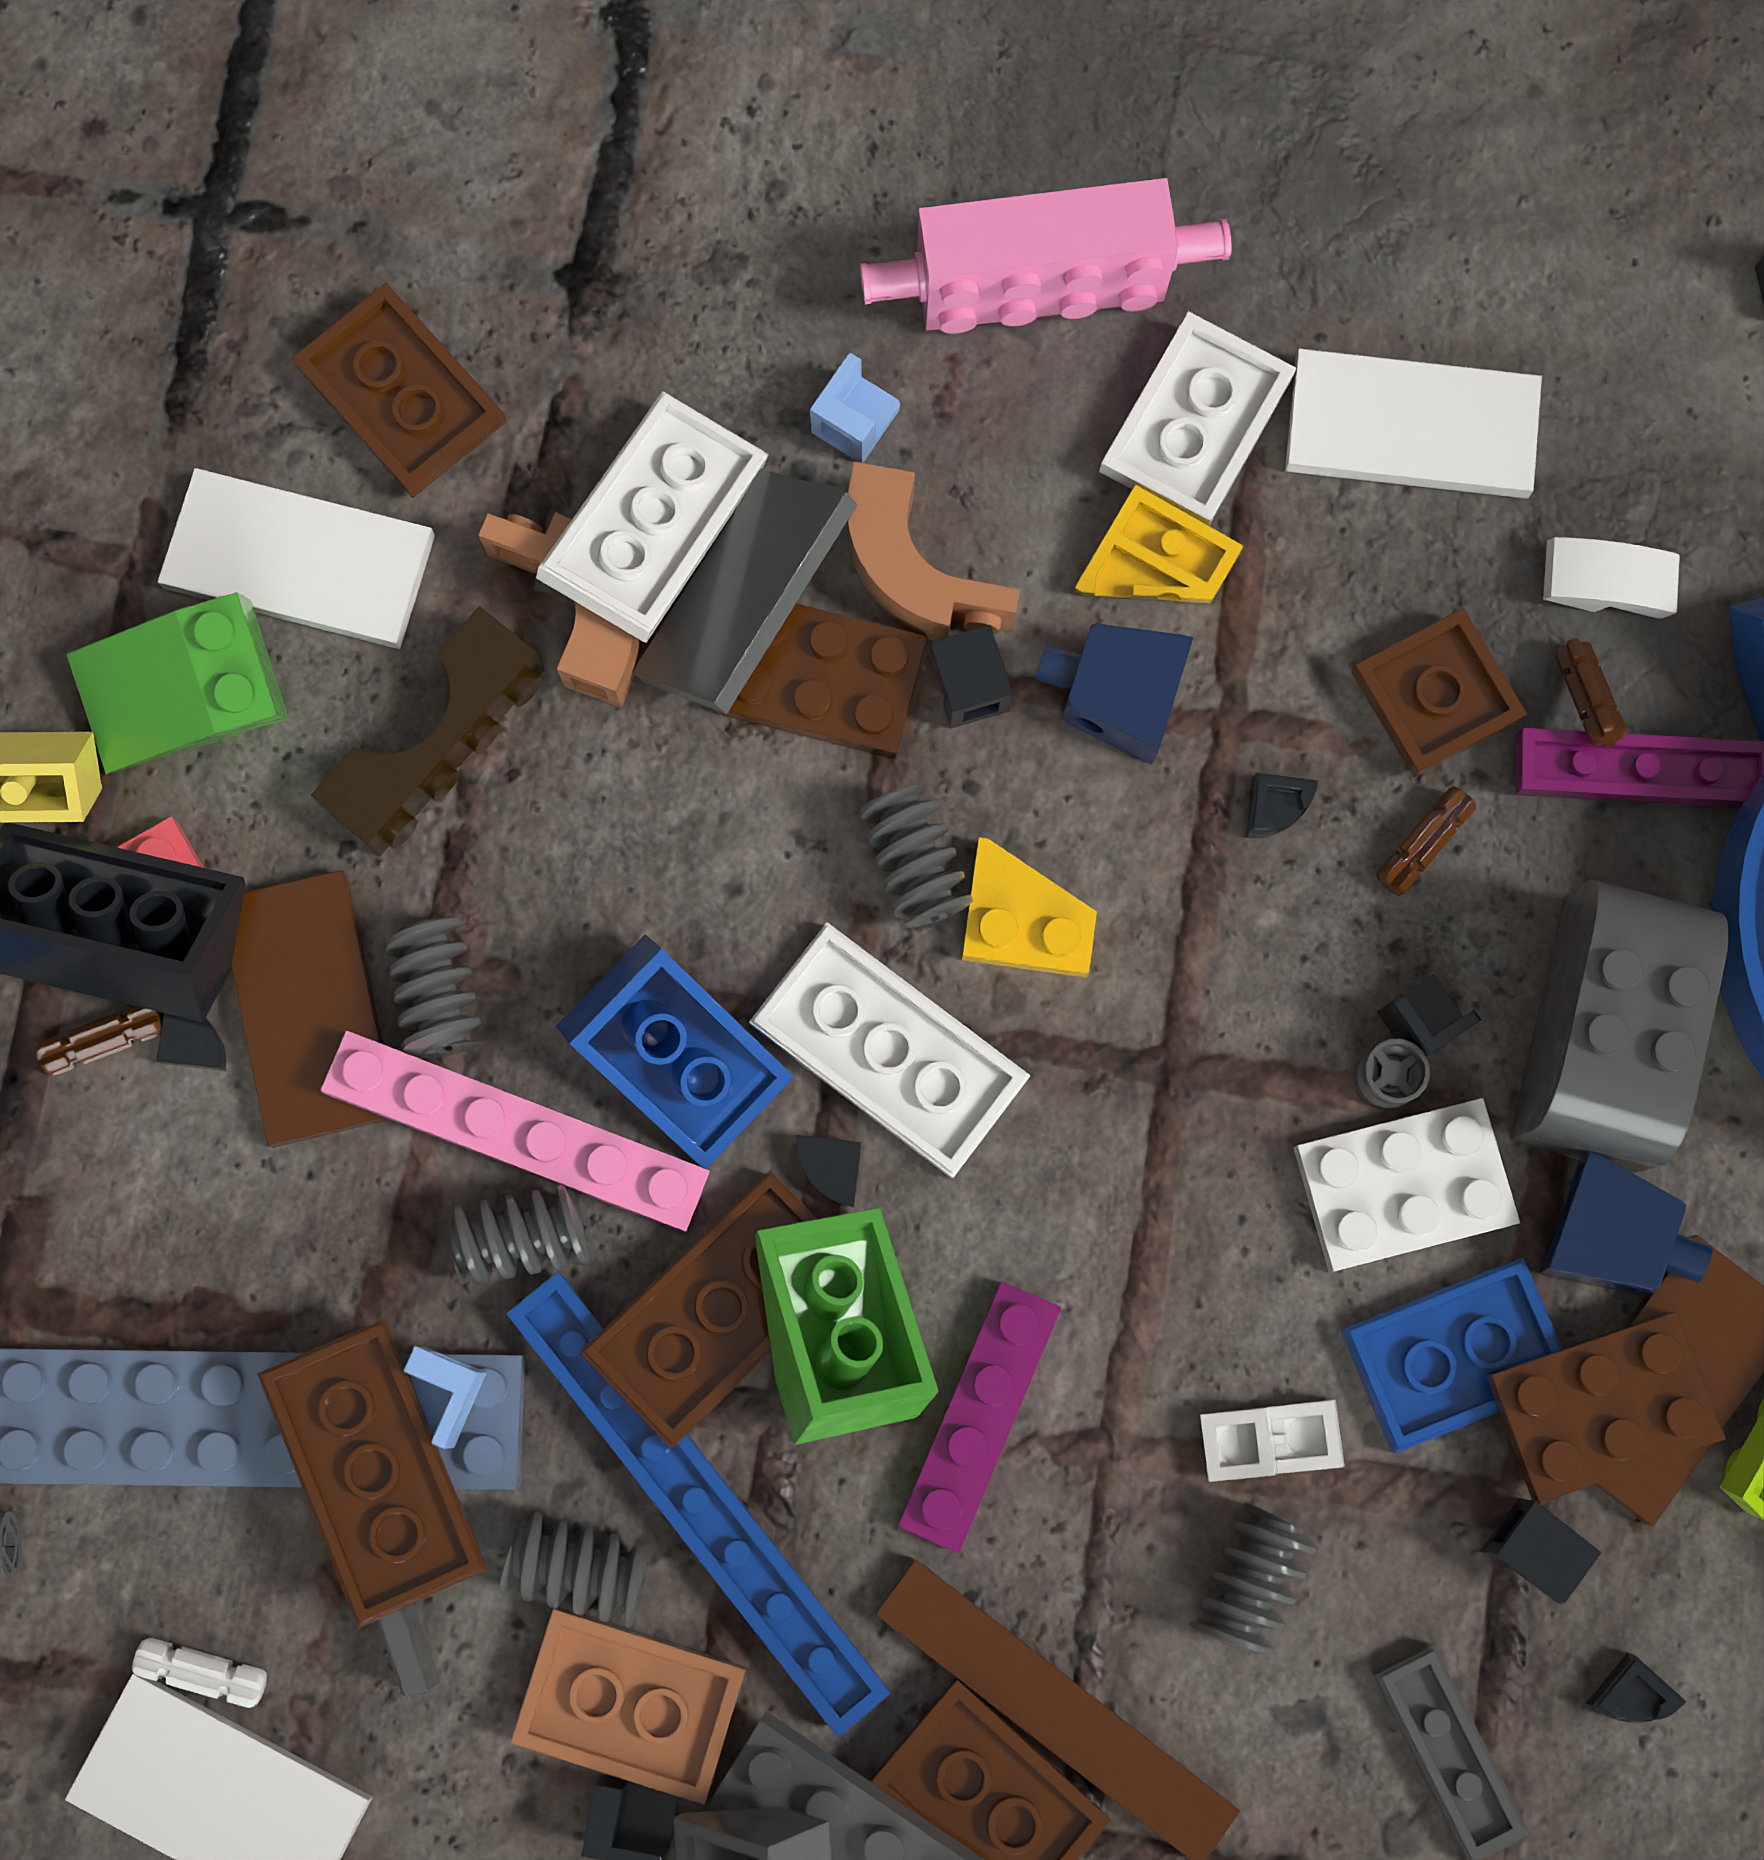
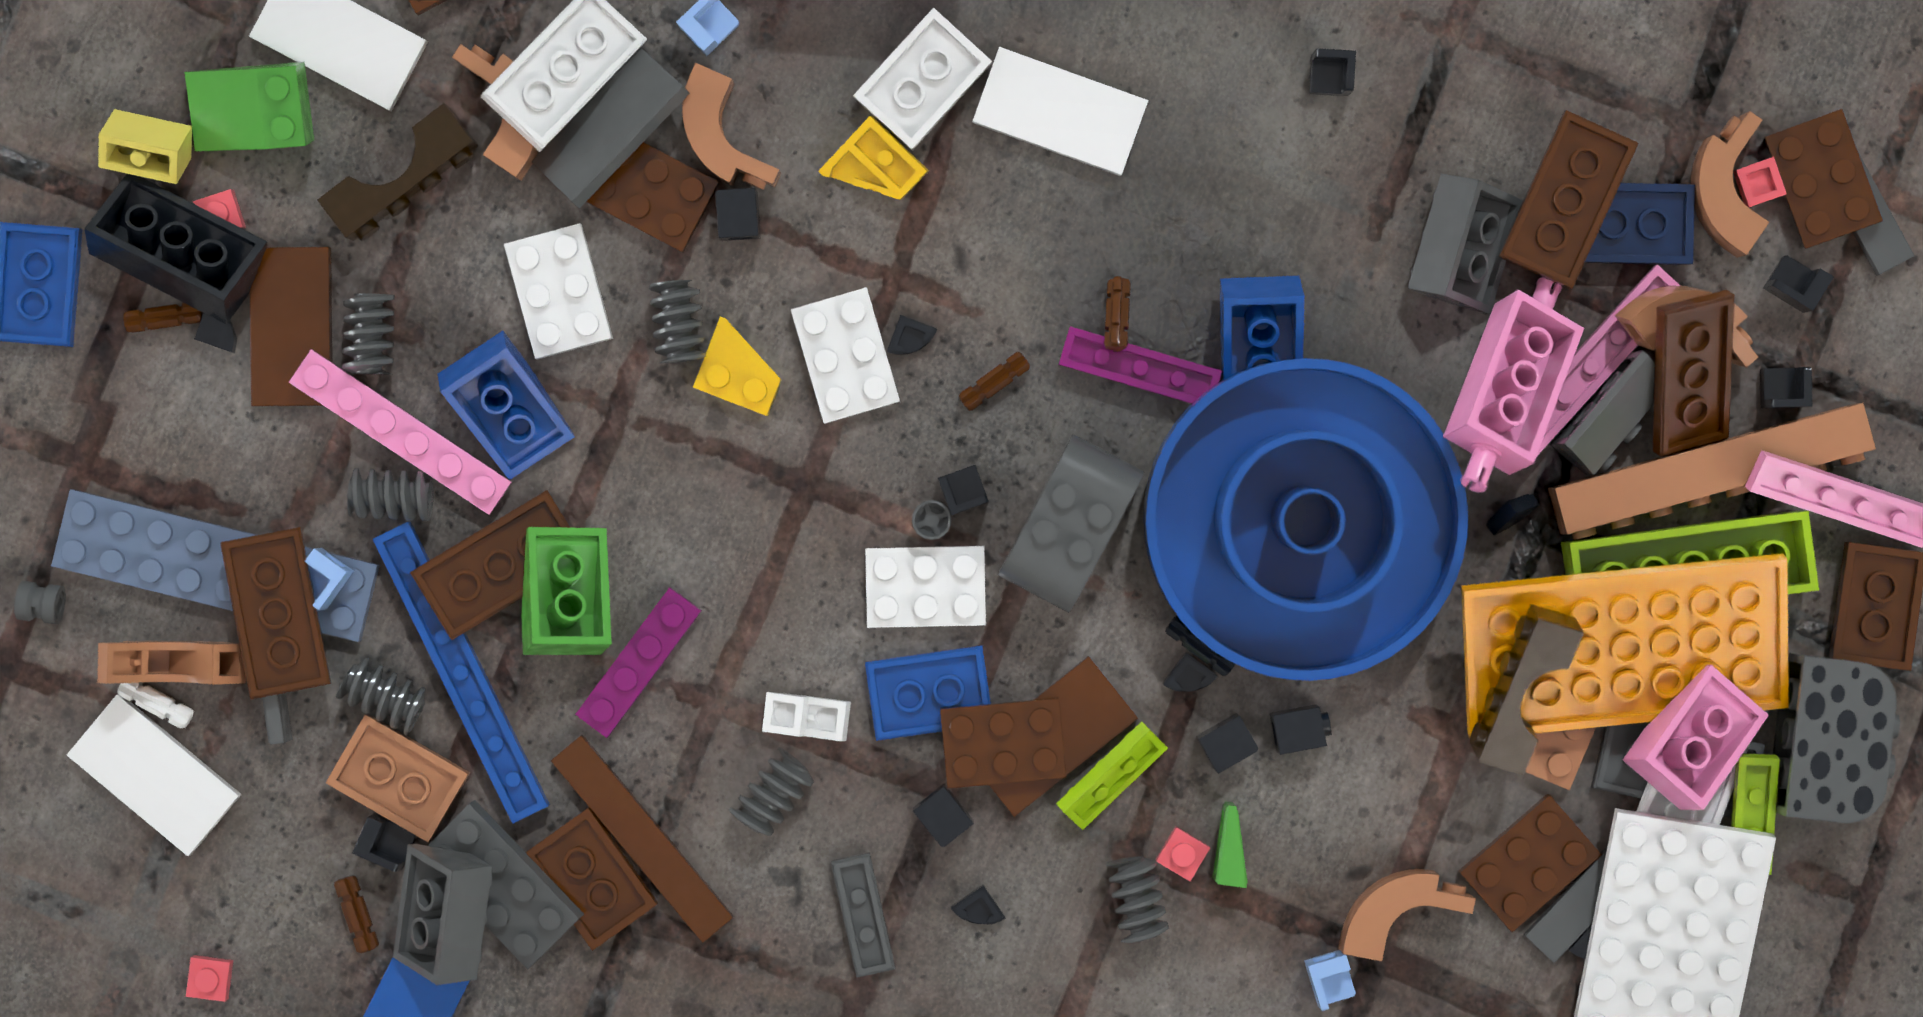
camera: 20 degrees right, 10 degrees up
white tile [749,922,1030,1179] -> none
black tile [797,1135,861,1208] -> none
dark blue torso [1035,624,1193,764] -> none
reddish brown plate [1351,608,1527,778] -> none
dark blue torso [1540,1151,1713,1295] -> none
white slope [1543,537,1680,619] -> none
none -> nougat arch [97,641,246,685]
none -> white plate [504,223,613,359]
none -> white plate [791,287,900,424]

